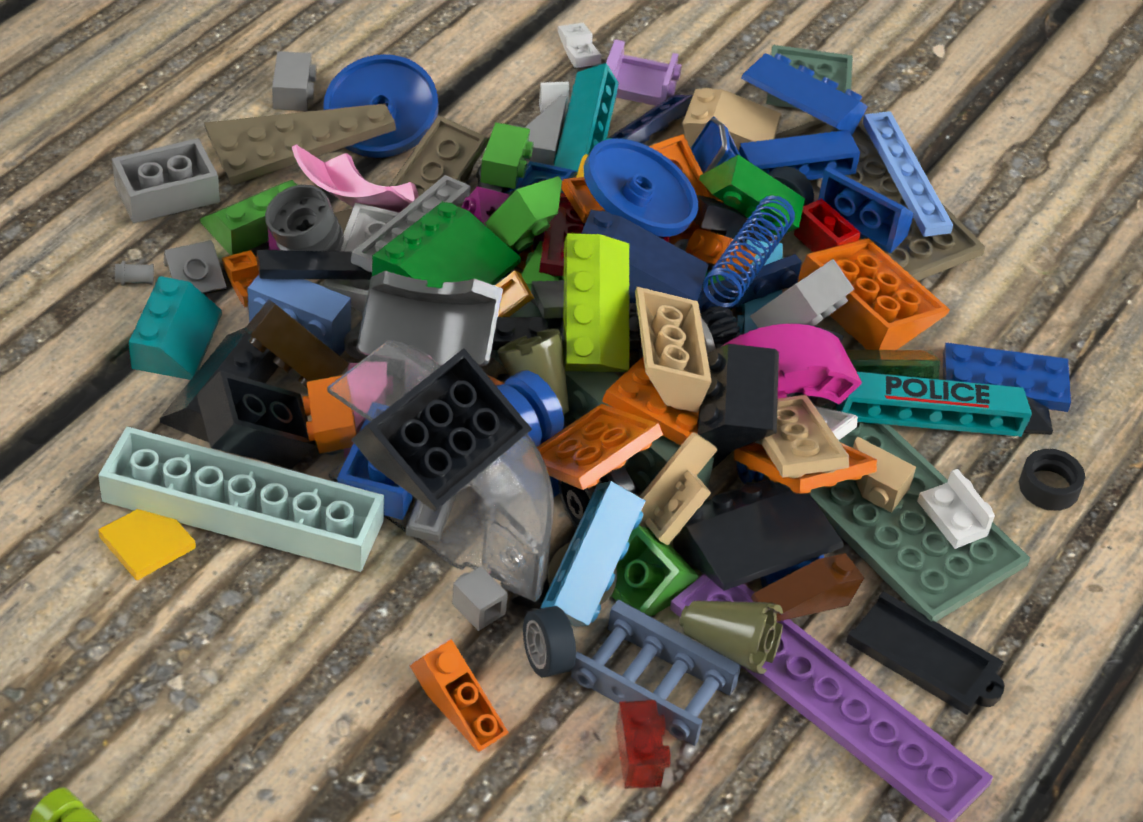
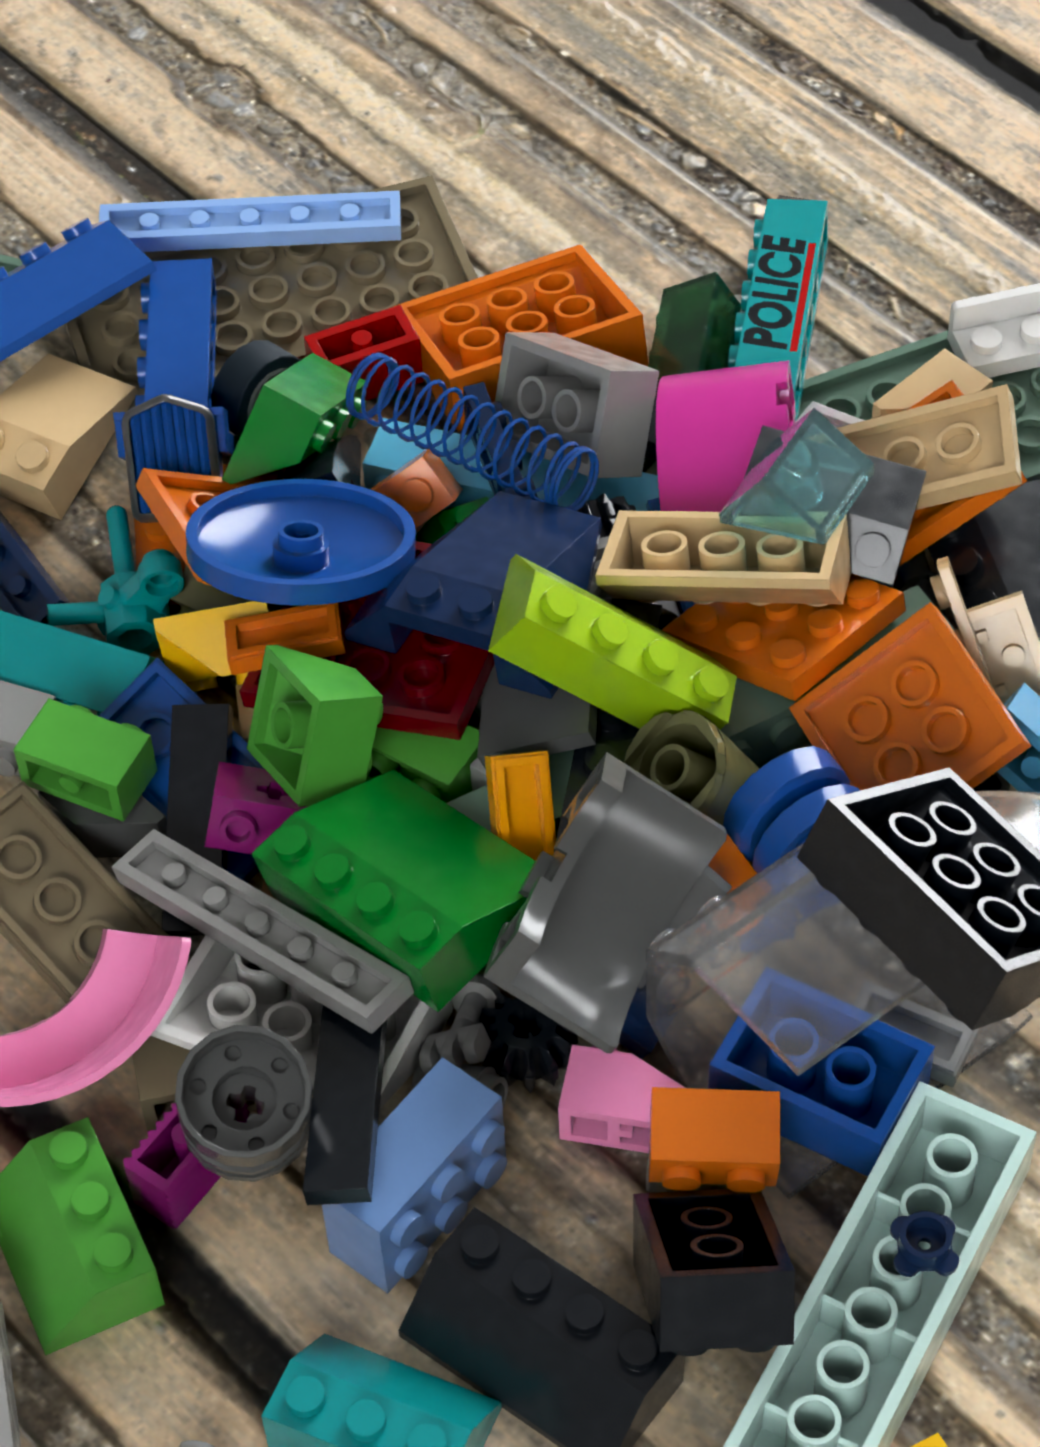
camera: 70 degrees left, 5 degrees up
light grey piece [164,240,226,293] -> none
orange slope [222,250,259,308] -> none
dark brown brick [244,299,349,388] -> none
blue slope [818,167,914,254] -> none
blue plate [943,342,1071,412] -> none
black tyre [1018,449,1086,511] -> none
none -> clear light blue slope [719,408,875,545]
none -> dark blue plate [890,1211,959,1277]

